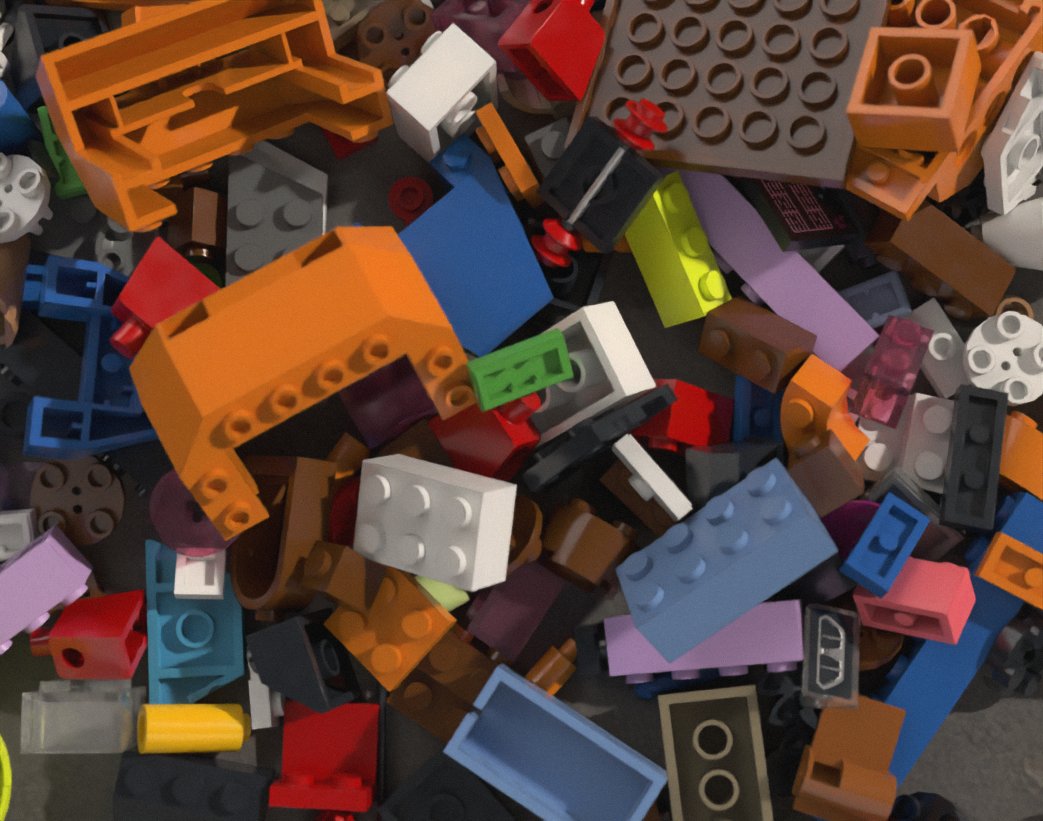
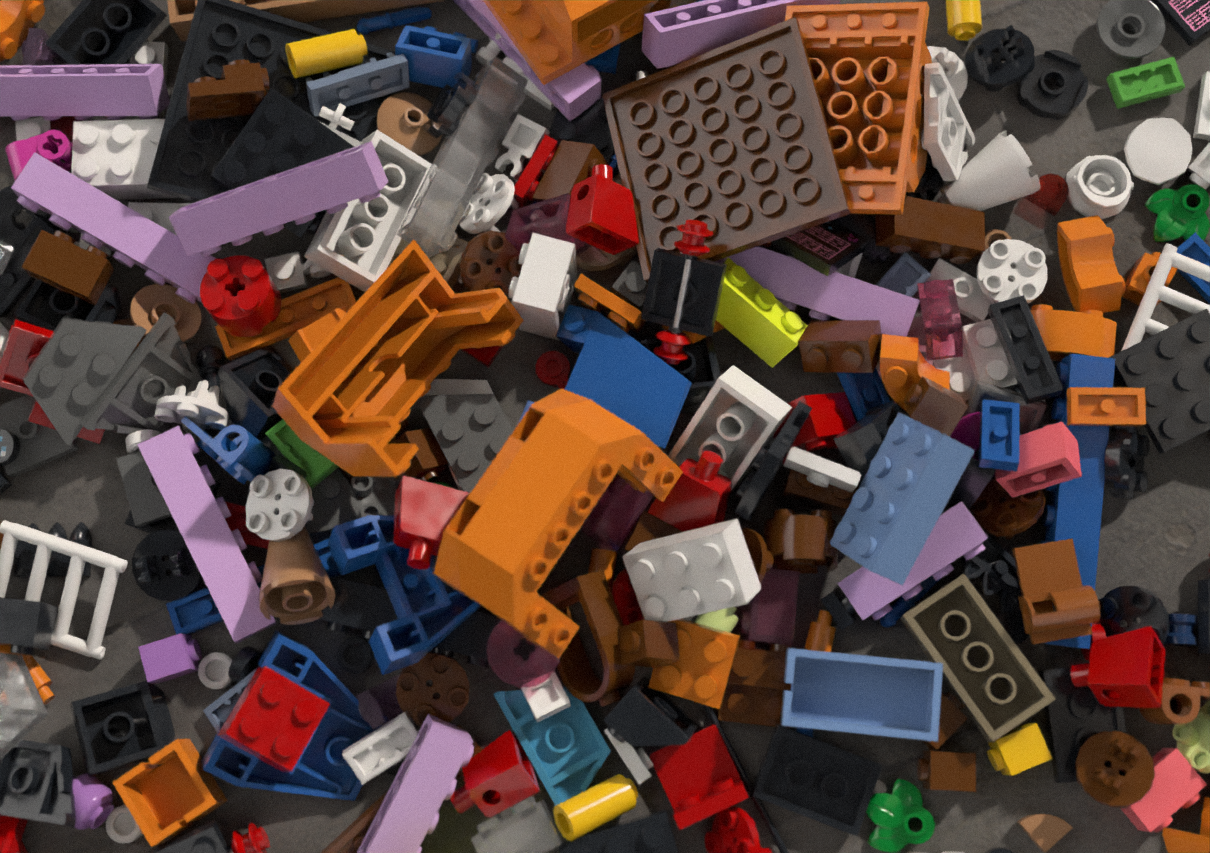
camera: 25 degrees left, 5 degrees down
bright green plate [466,328,574,412] -> none
slope [802,604,860,709] -> none
orange brick [846,27,981,153] -> none

